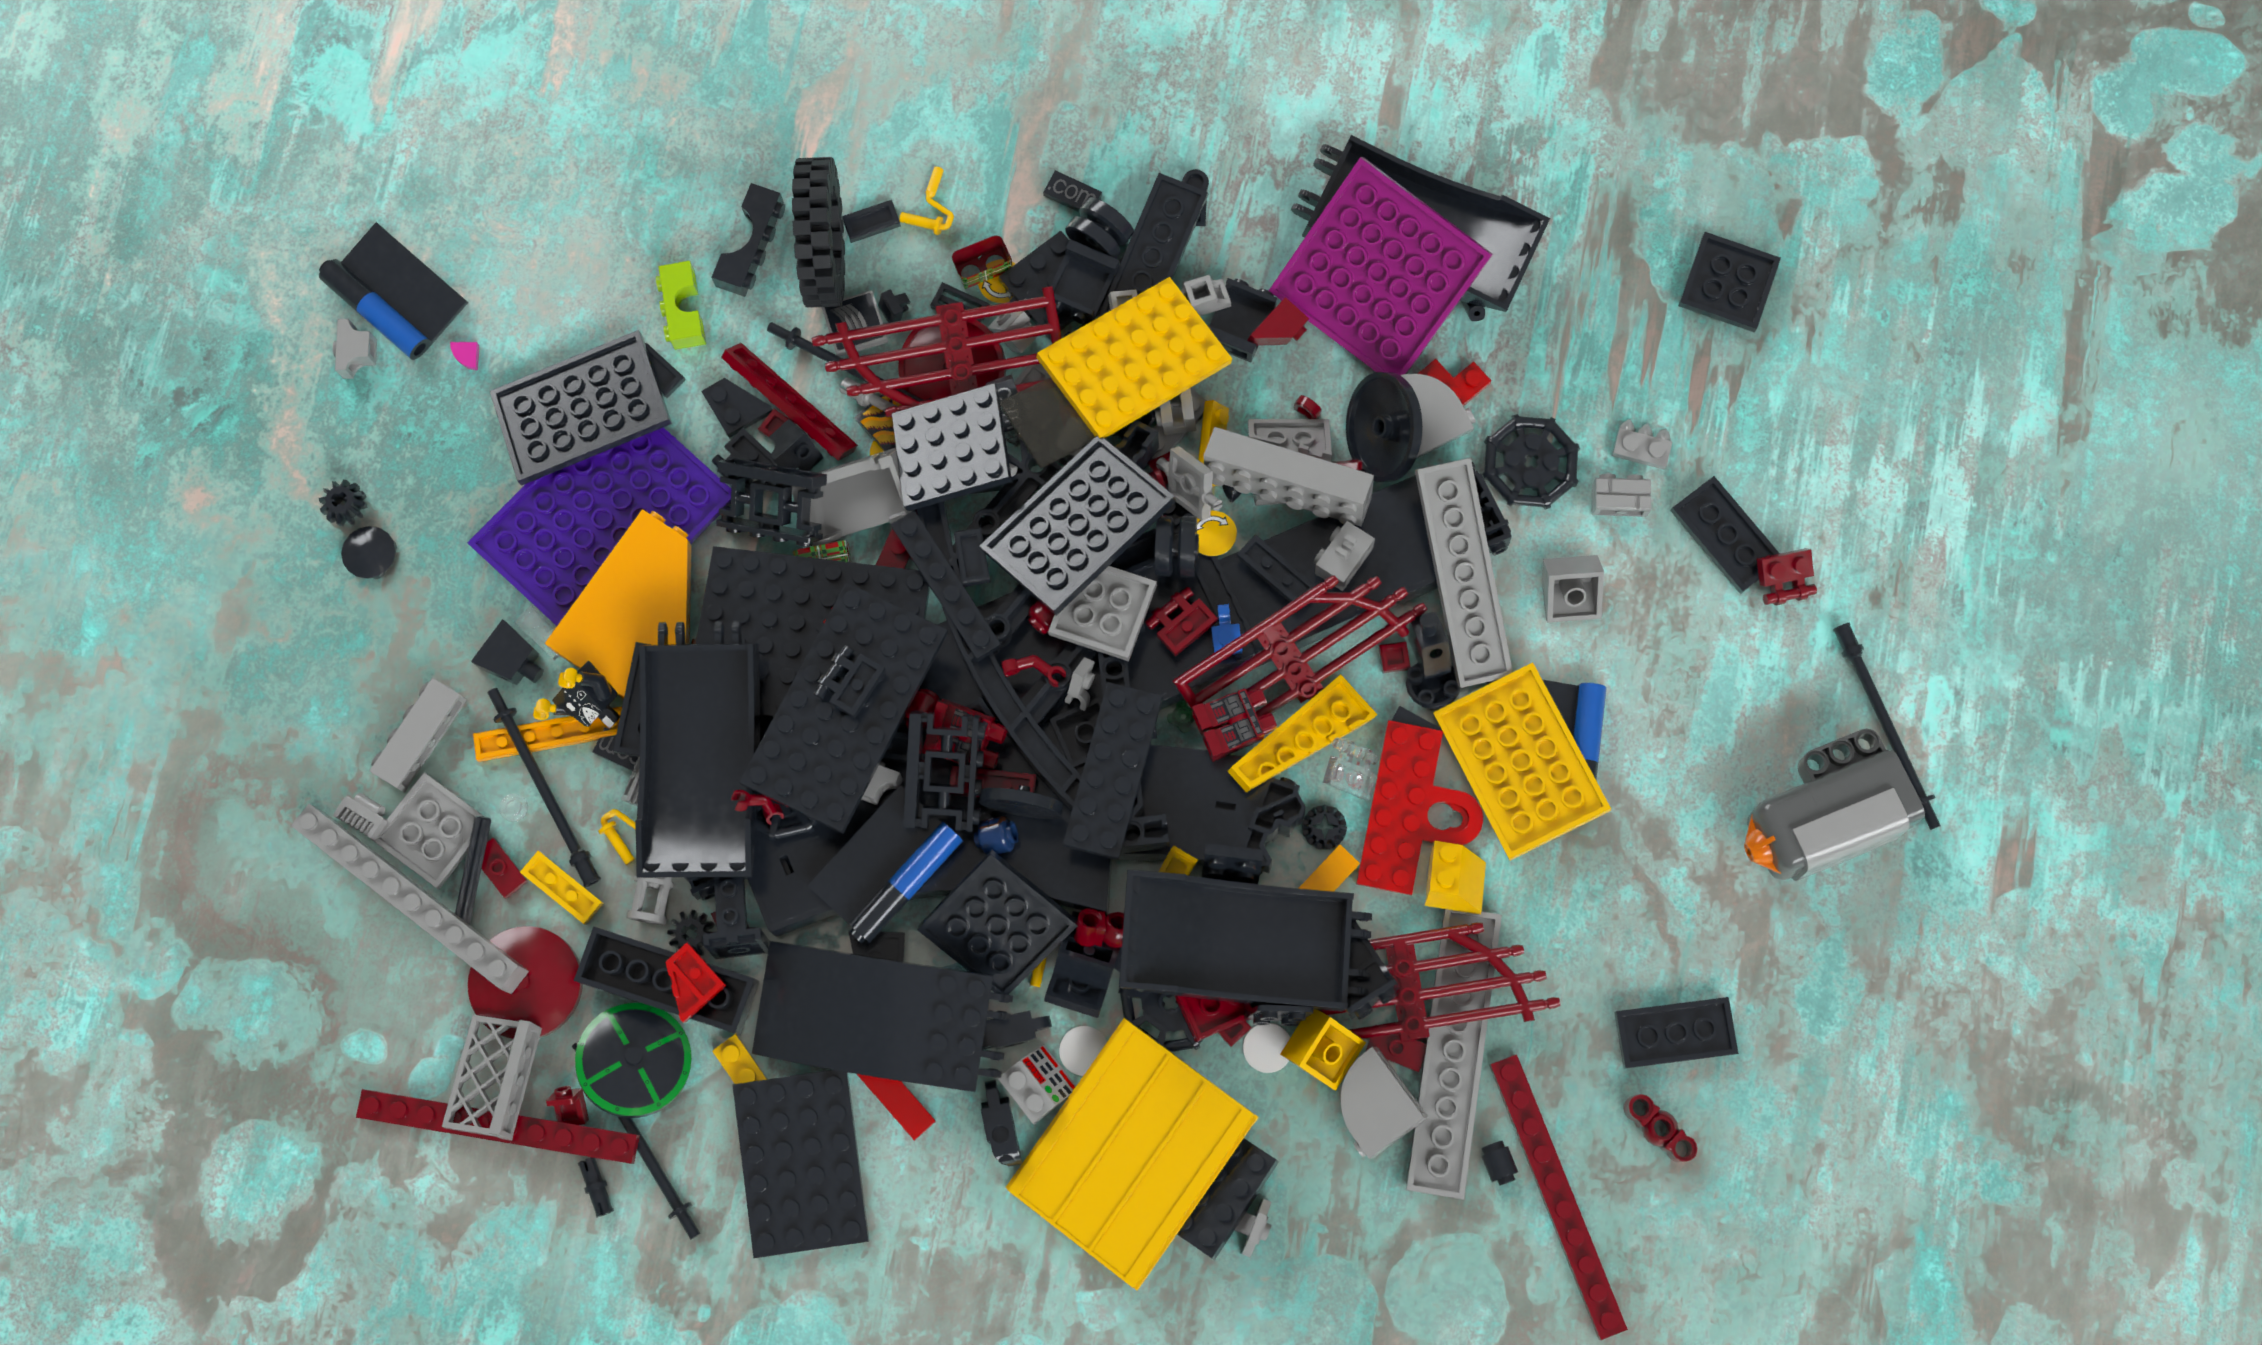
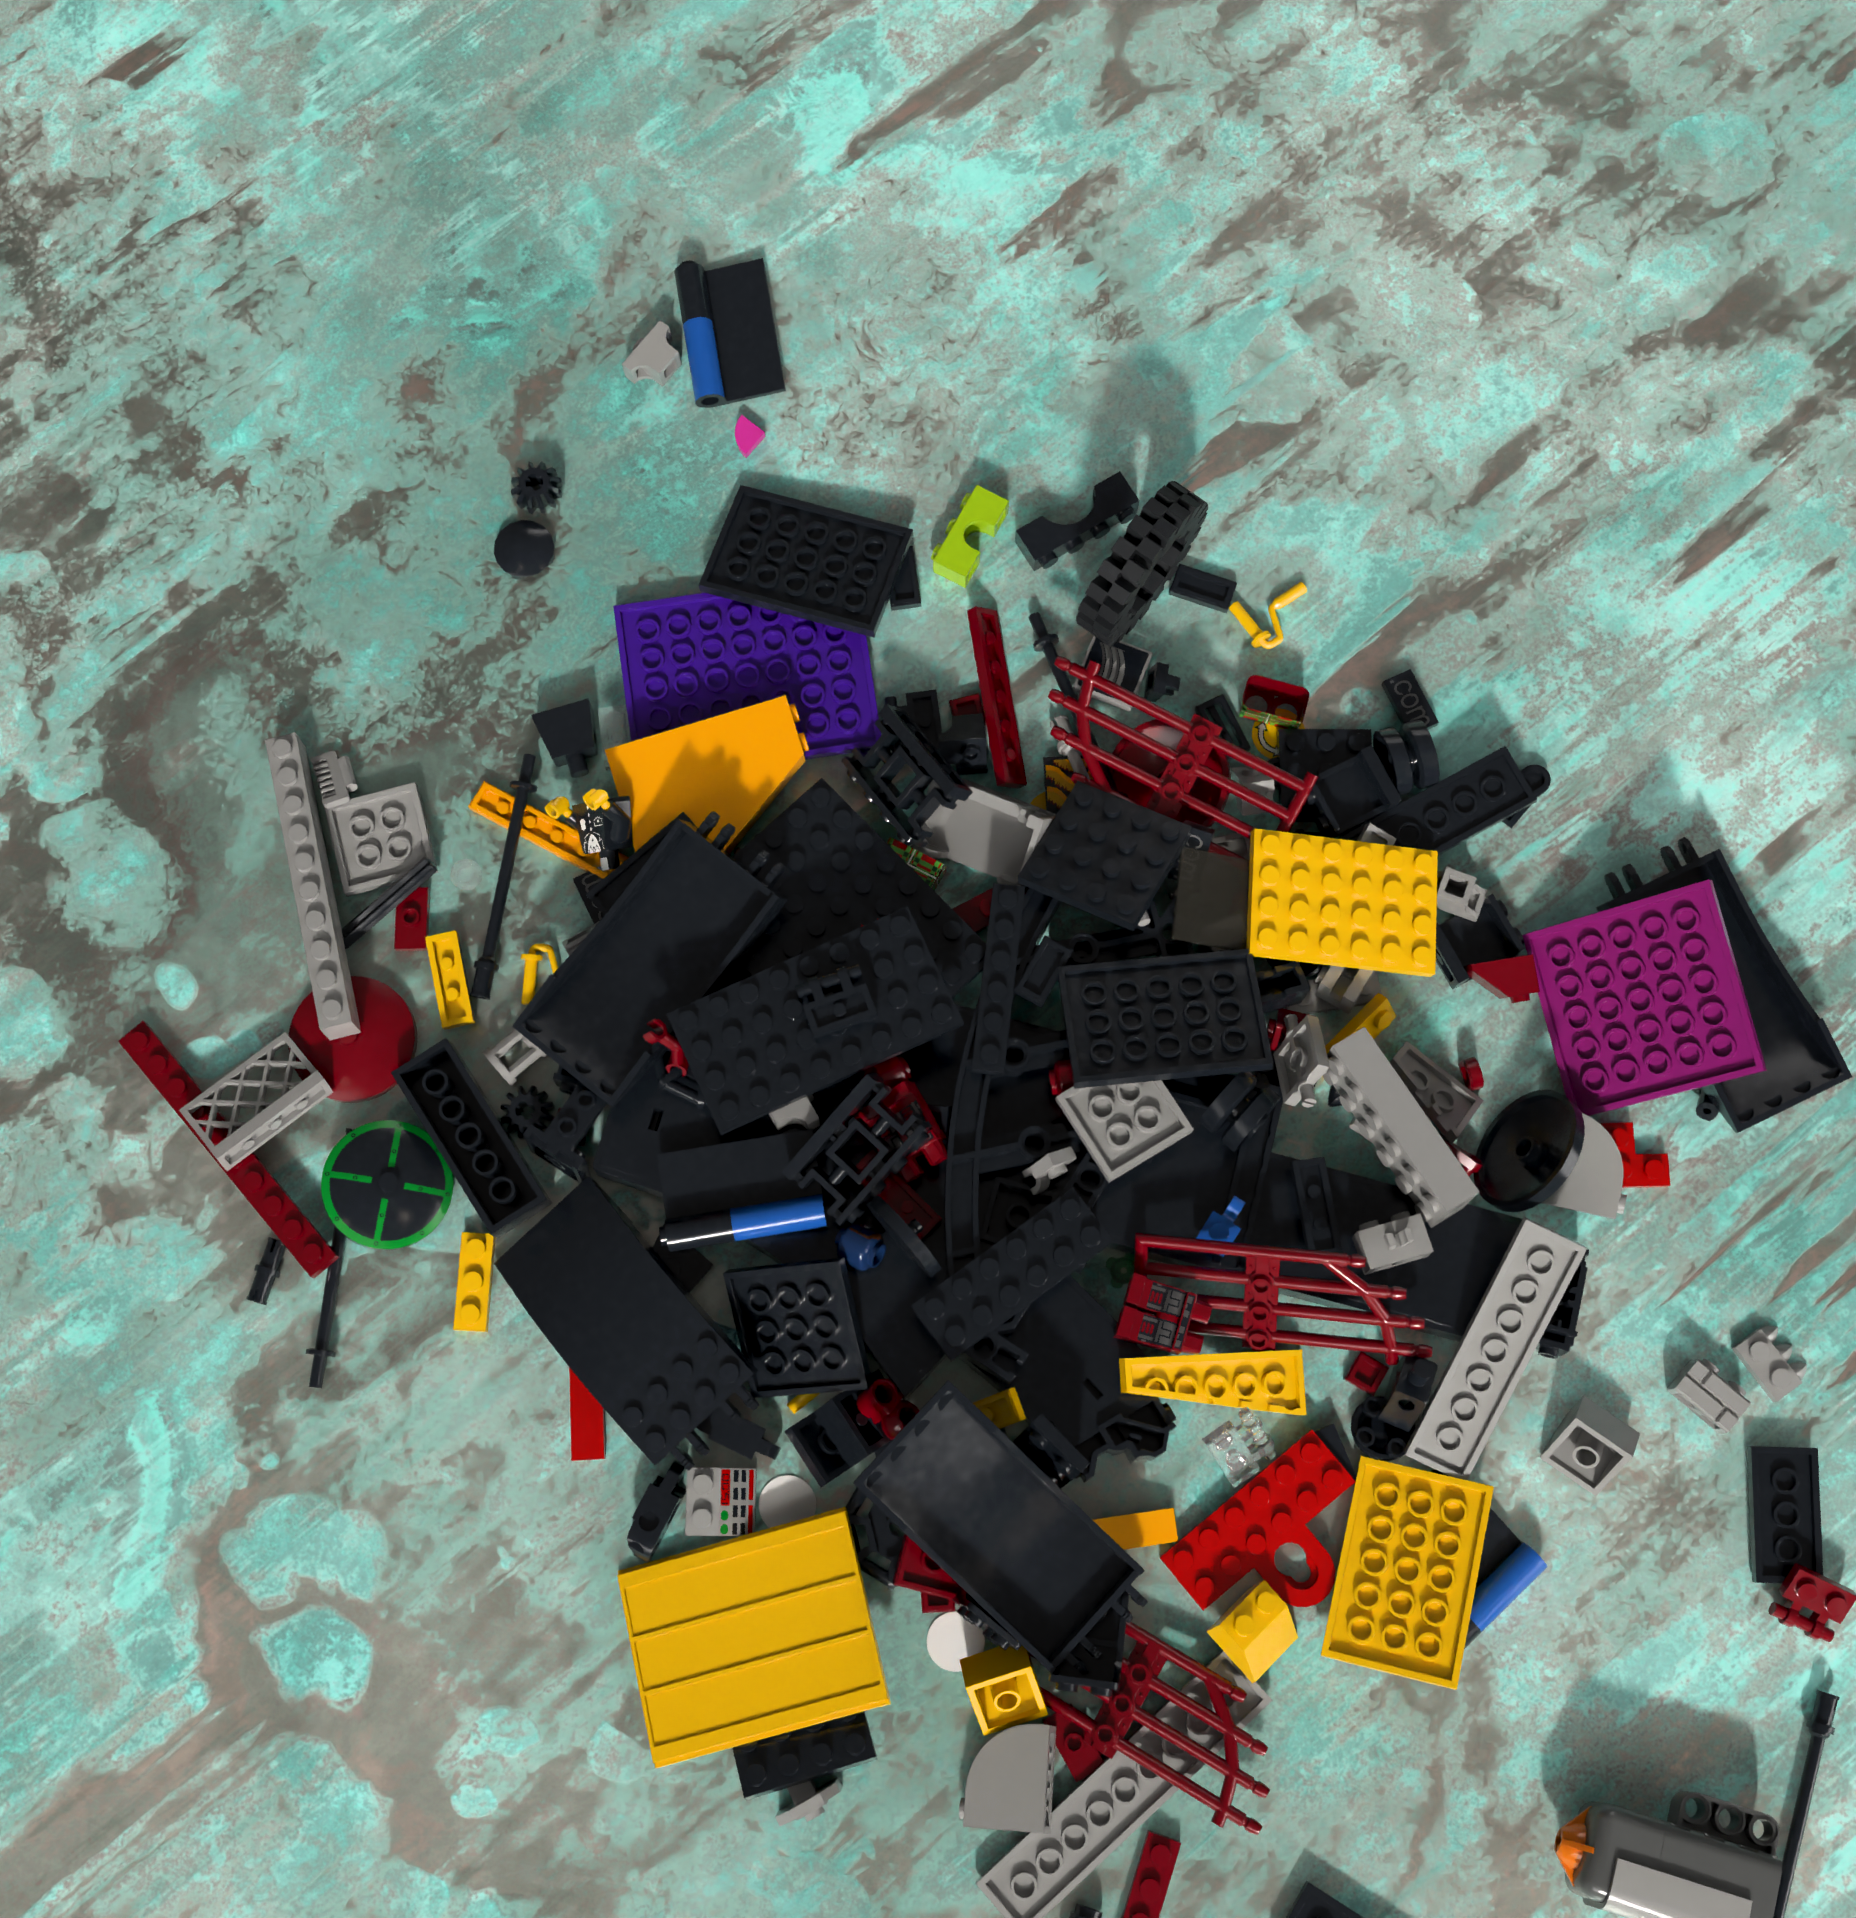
camera: 40 degrees right, 0 degrees up
light grey brick [370,677,467,793] -> none
dark red bracket [546,1086,589,1125] -> none
red wing [665,943,726,1023] -> none
black wing [701,378,773,438] -> none
black plate [732,1070,869,1258] -> none
dark red arm [1002,655,1066,687] -> none
dark red plate [1145,587,1218,657] -> none
yellow sticker [1197,511,1237,556] -> none
black gear [1302,804,1347,850] -> none
black plate [1482,414,1580,510] -> none

